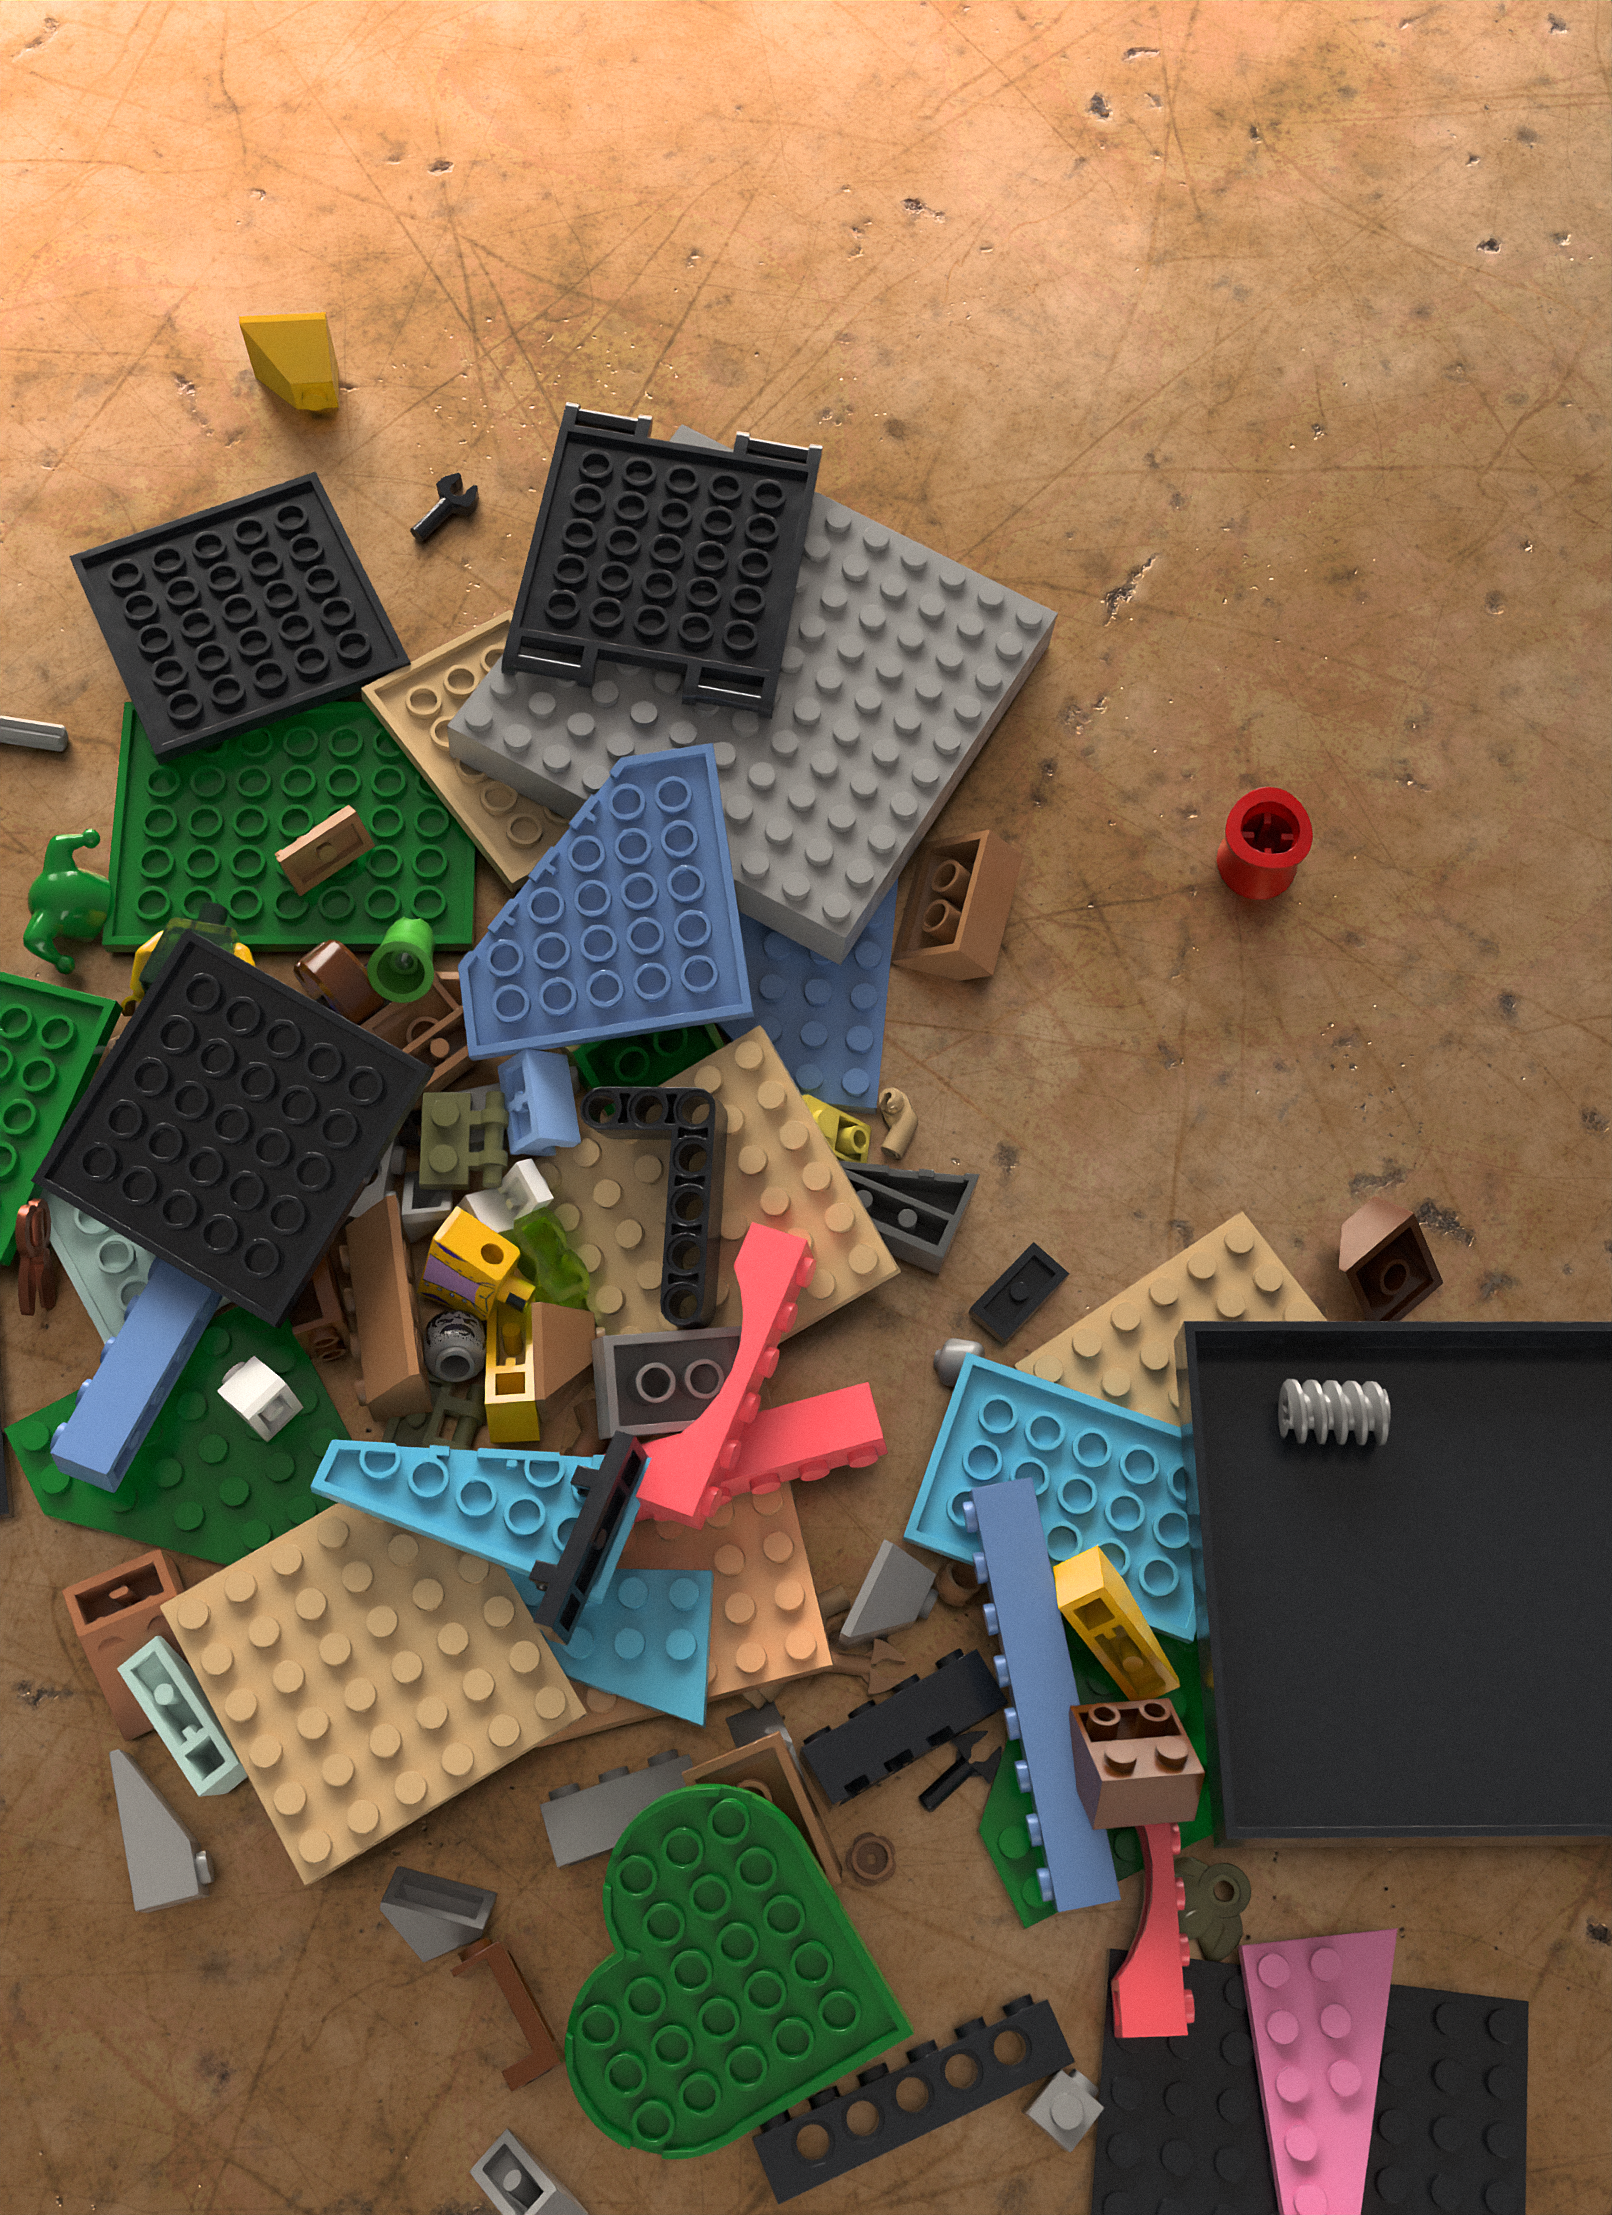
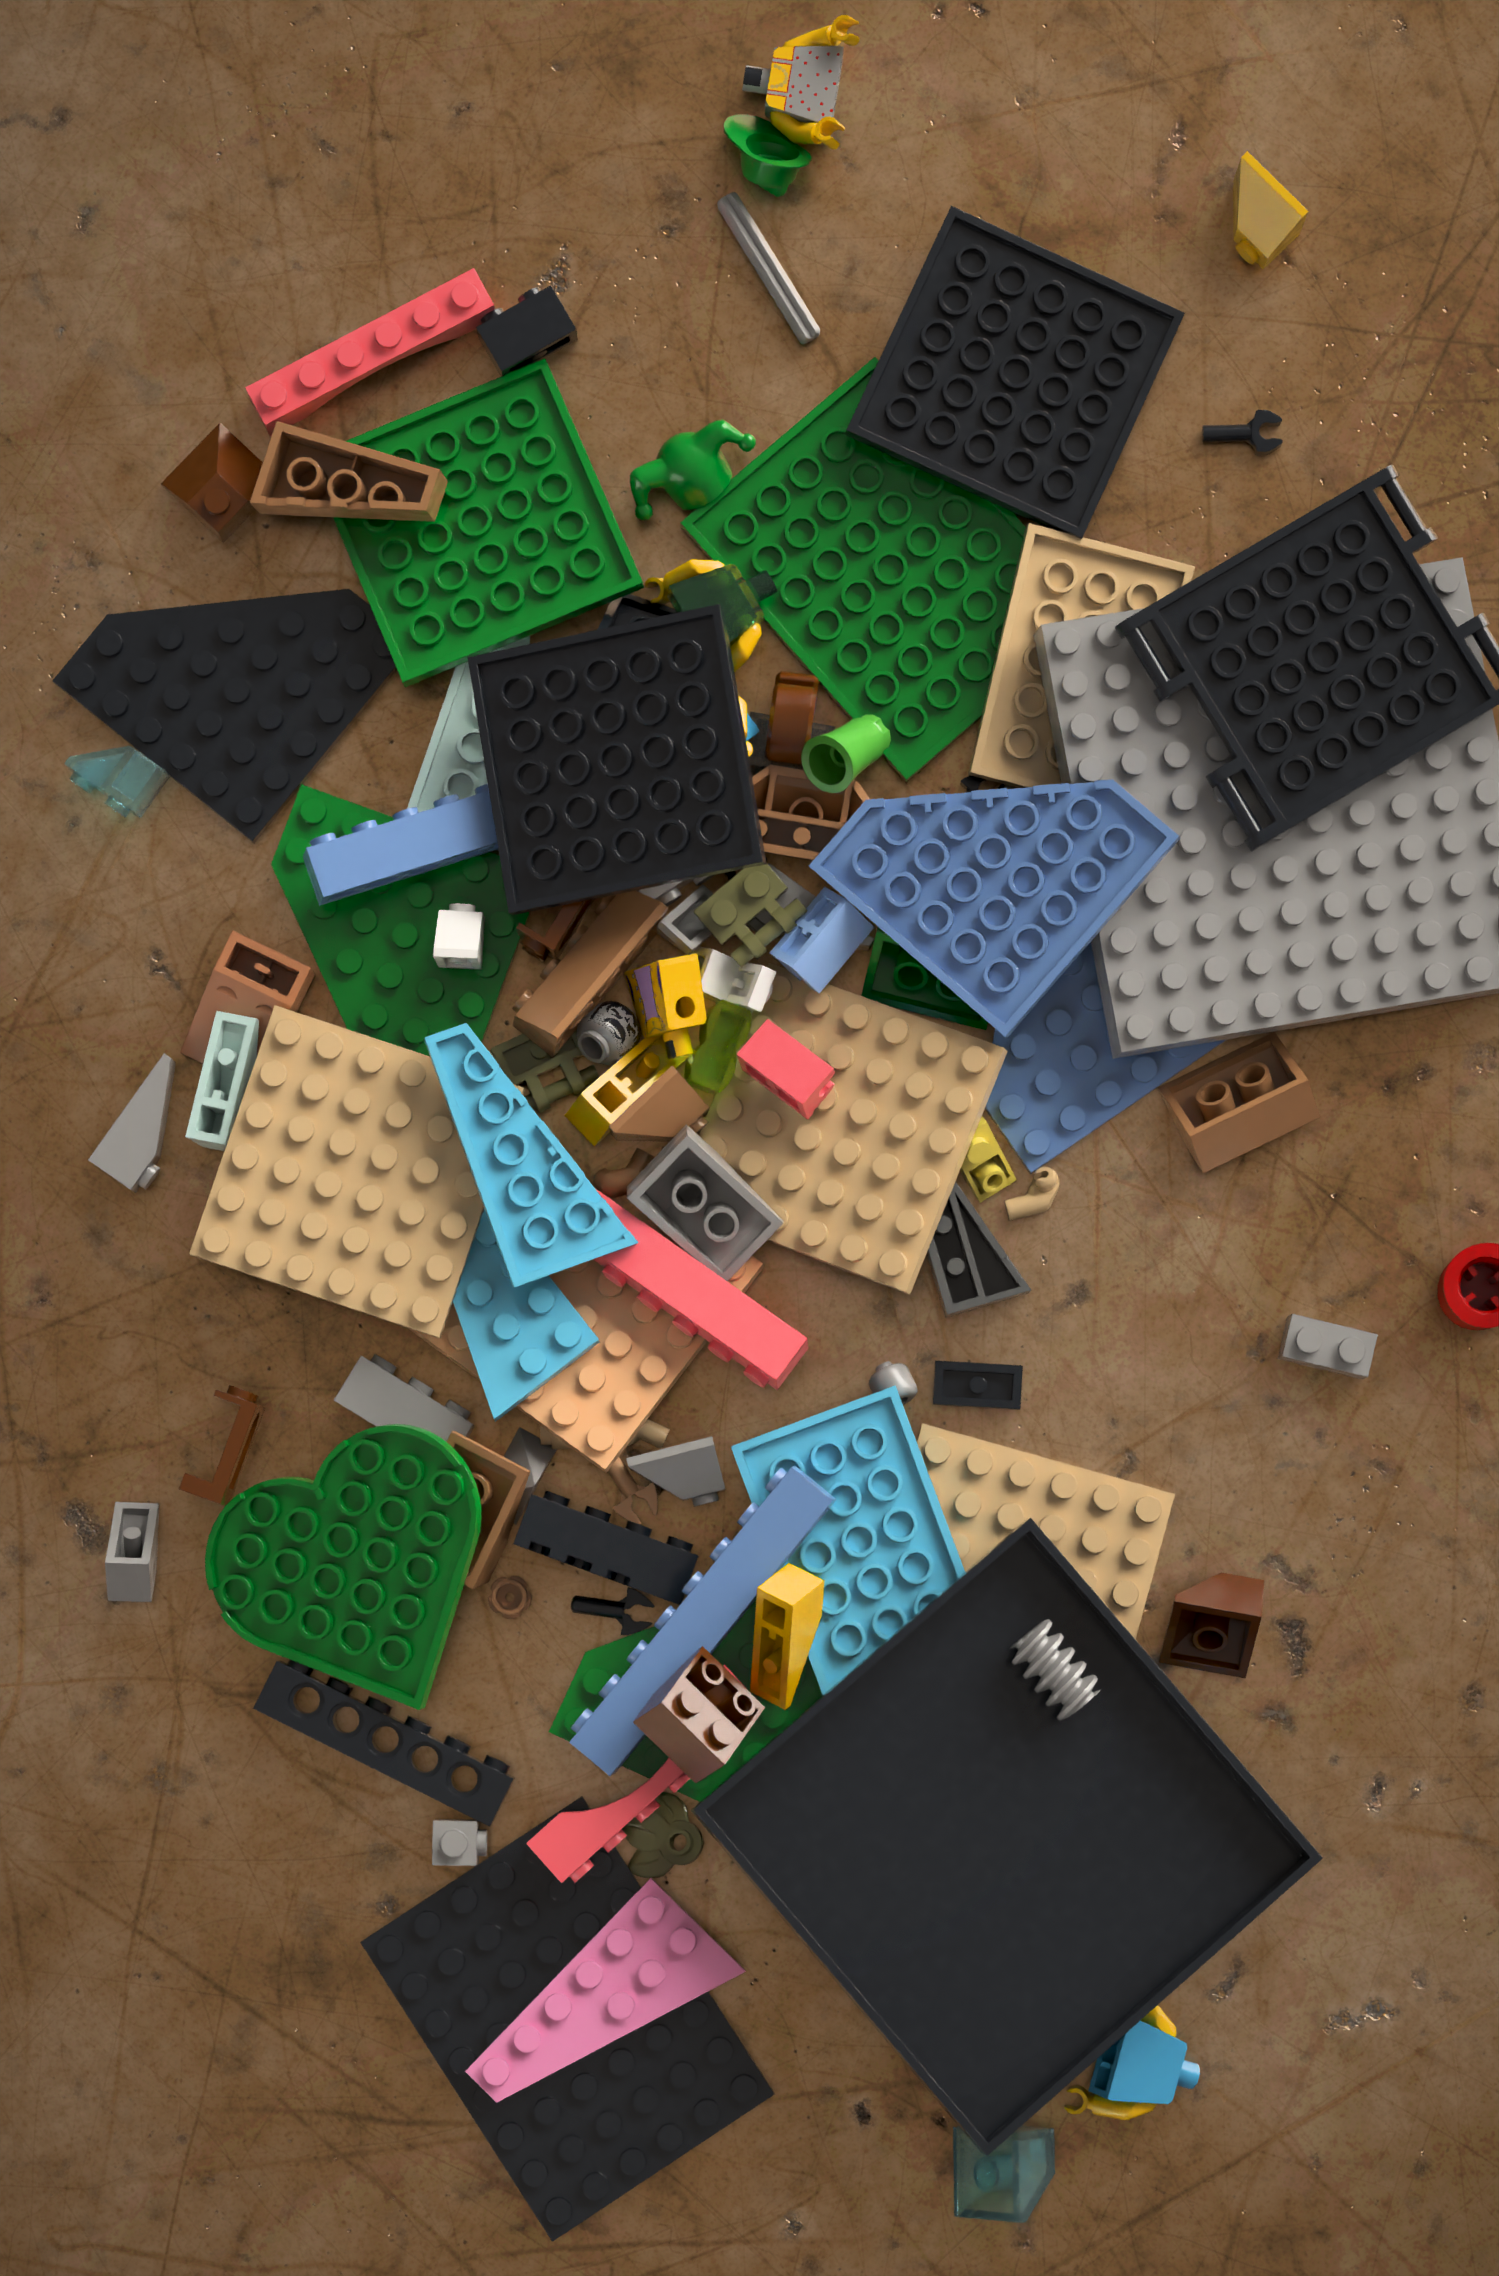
camera: 55 degrees right, 15 degrees up
copper piece [15,1198,55,1316] -> none
medium nougat plate [275,805,375,896] -> none
light grey slope [380,1866,497,1963] -> none
black hinge [528,1430,648,1646] -> none
black beam [580,1087,728,1330] -> none
coral arch [636,1222,816,1530] -> none
medium nougat plate [934,1560,982,1608] -> none
none -> coral hinge [737,1019,835,1120]
none -> light grey brick [1277,1314,1378,1379]

